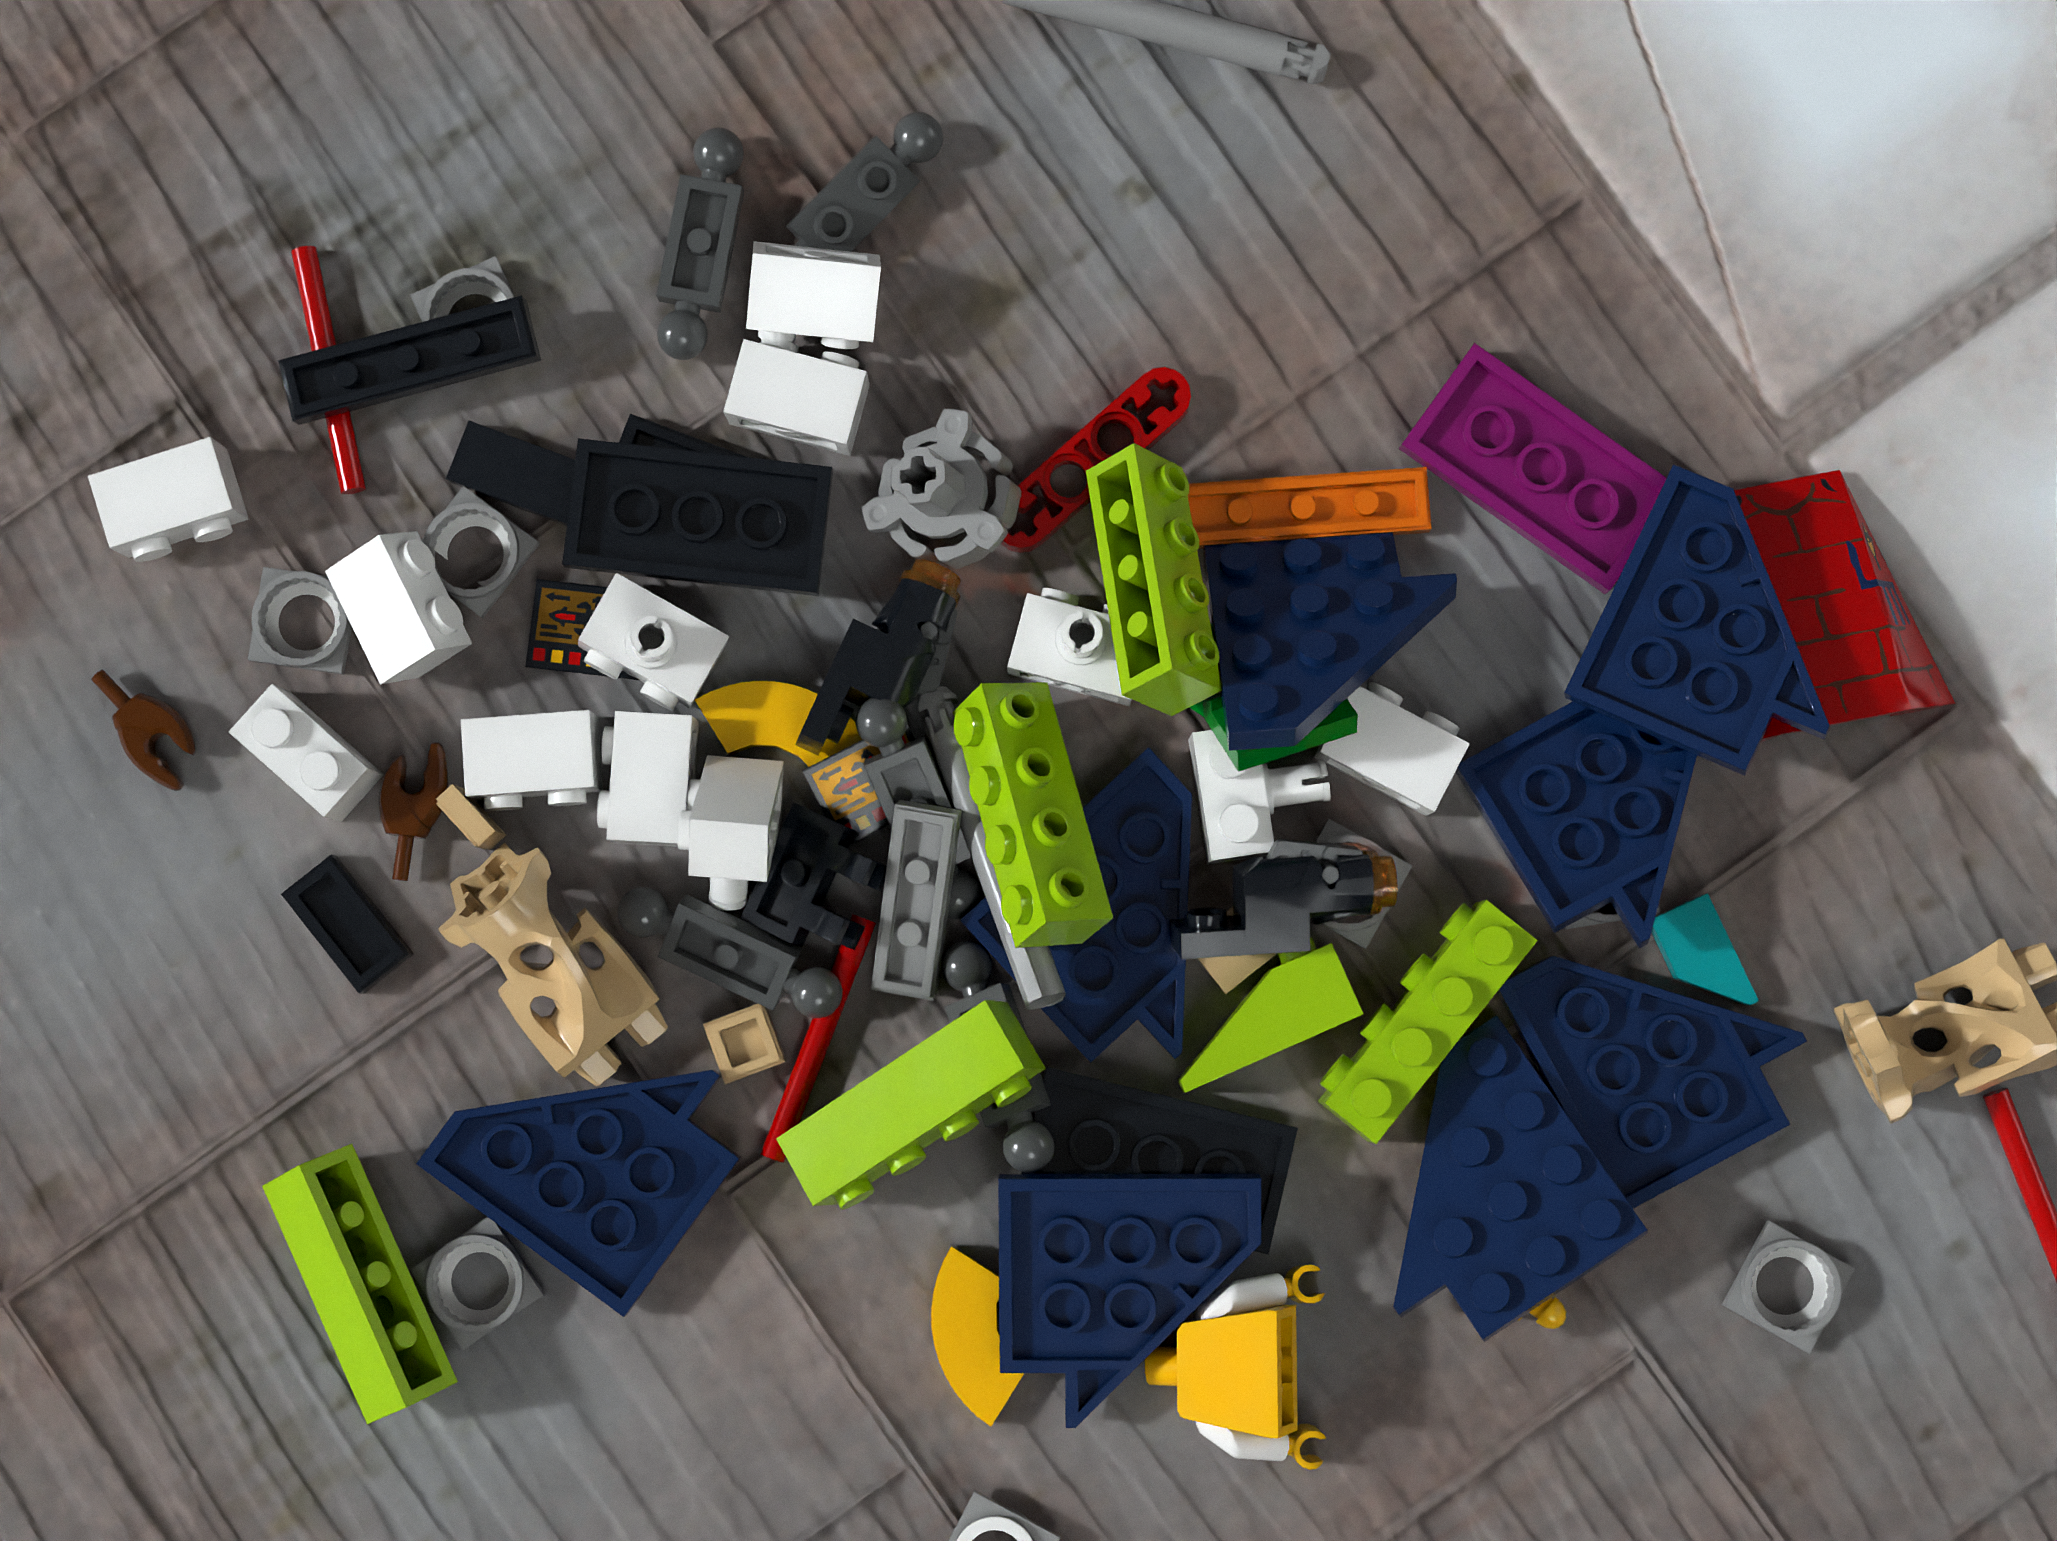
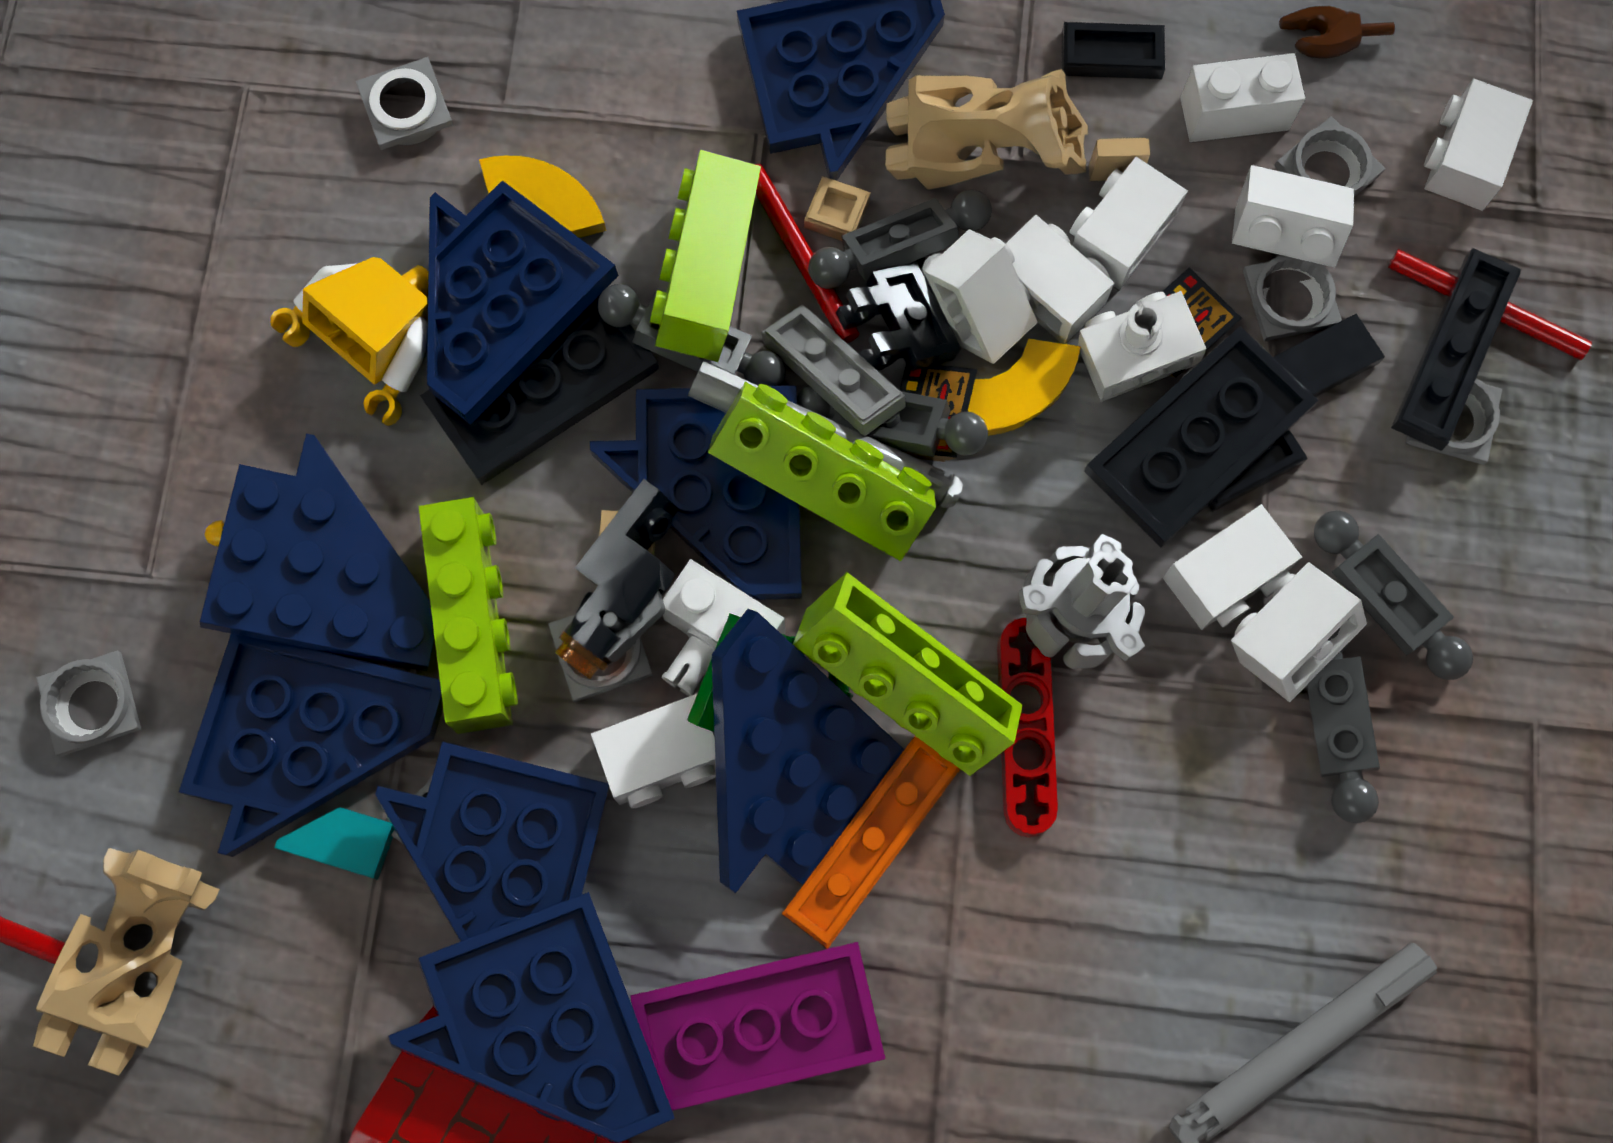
camera: 130 degrees right, 10 degrees down
reddish brown hand [379,742,448,881] -> none
black plate [795,559,961,755] -> none
white brick [1007,588,1132,707] -> none
lime slope [1178,937,1364,1093] -> none

